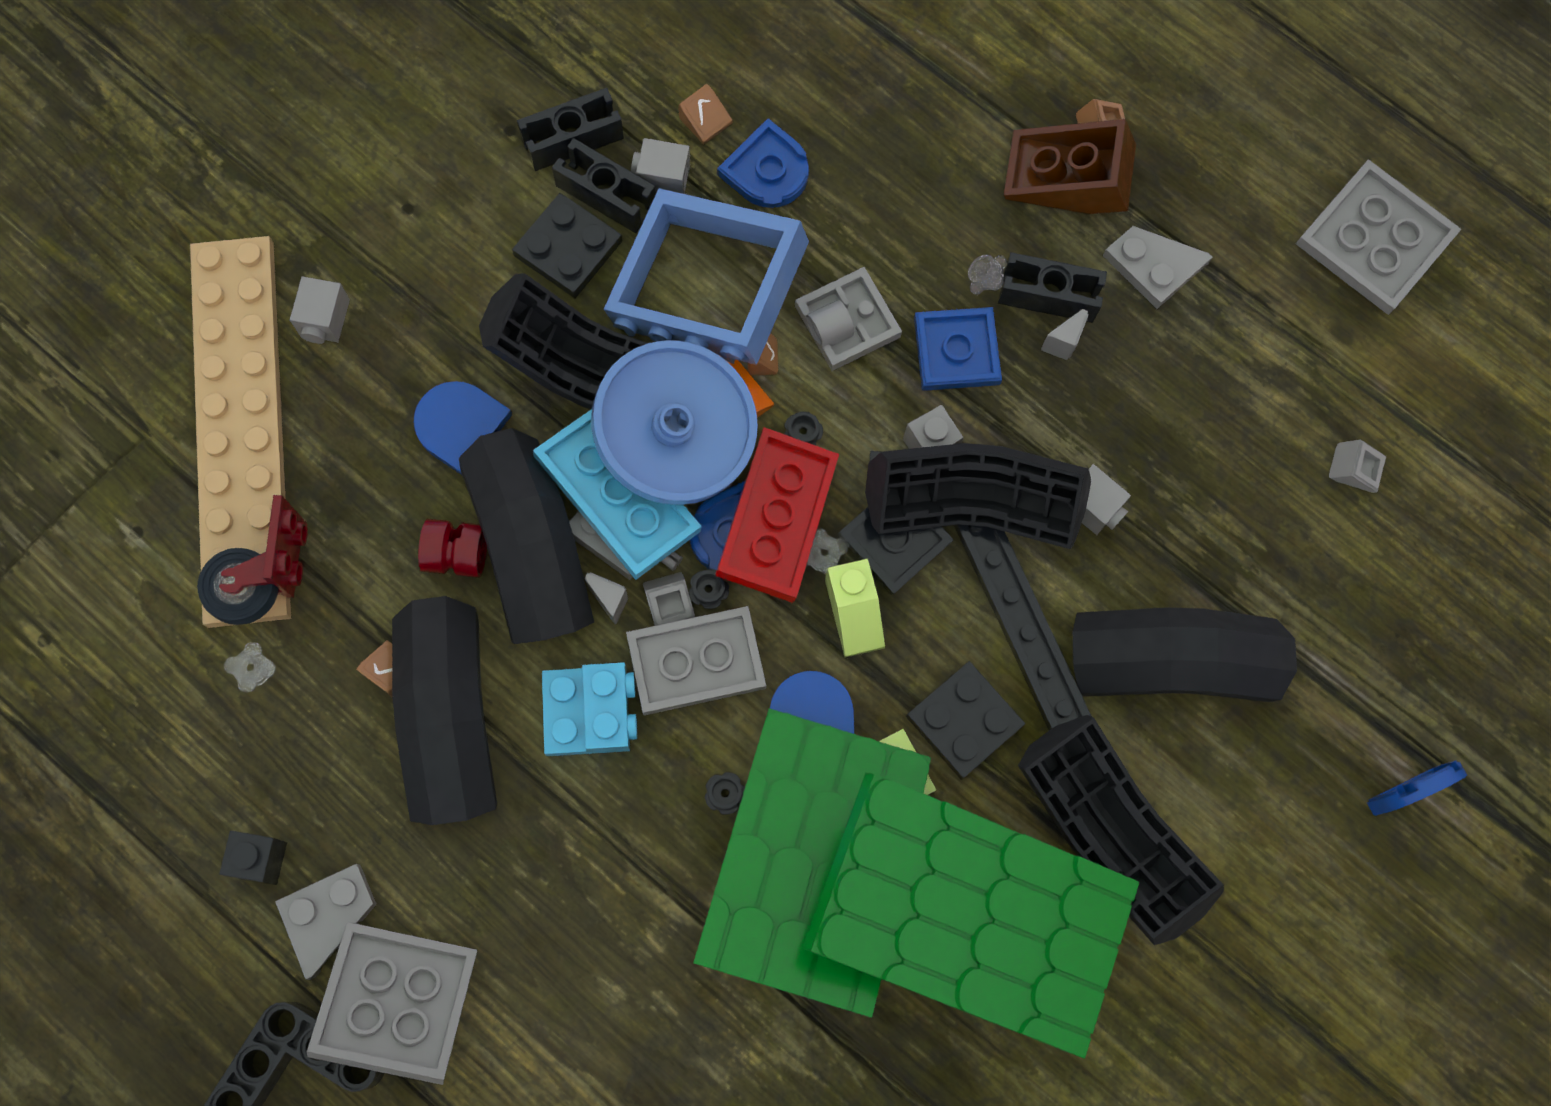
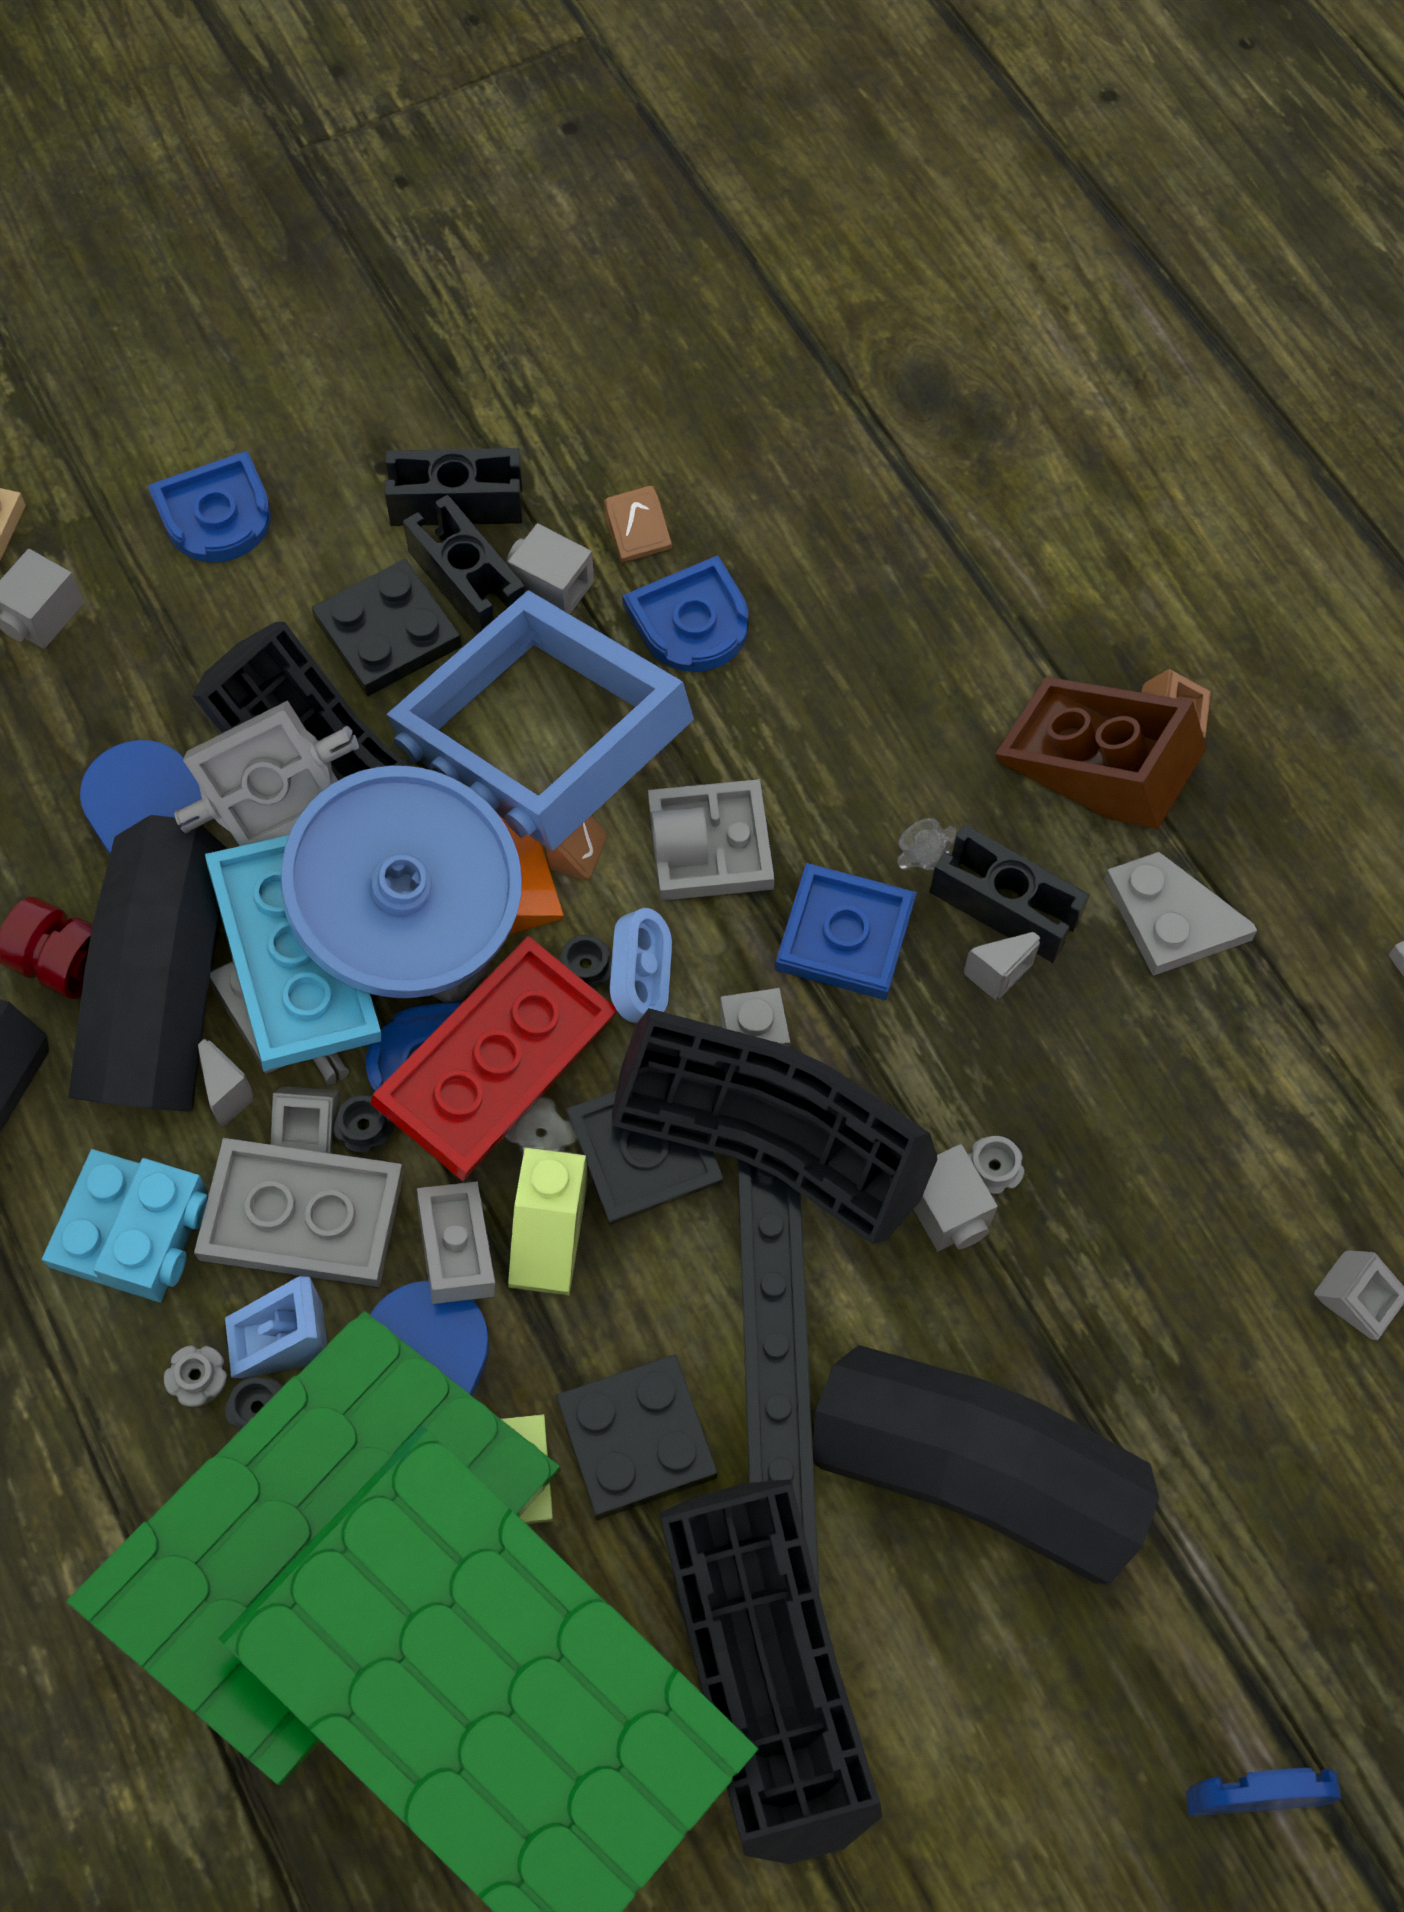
camera: 25 degrees right, 10 degrees down
none -> blue tile [148,451,271,562]
none -> light grey plate [164,1346,227,1407]
none -> light grey plate [174,701,359,846]
none -> light blue slope [225,1276,328,1378]
none -> light grey plate [417,1181,495,1304]
none -> light blue plate [610,908,672,1023]
none -> light grey plate [968,1136,1024,1194]

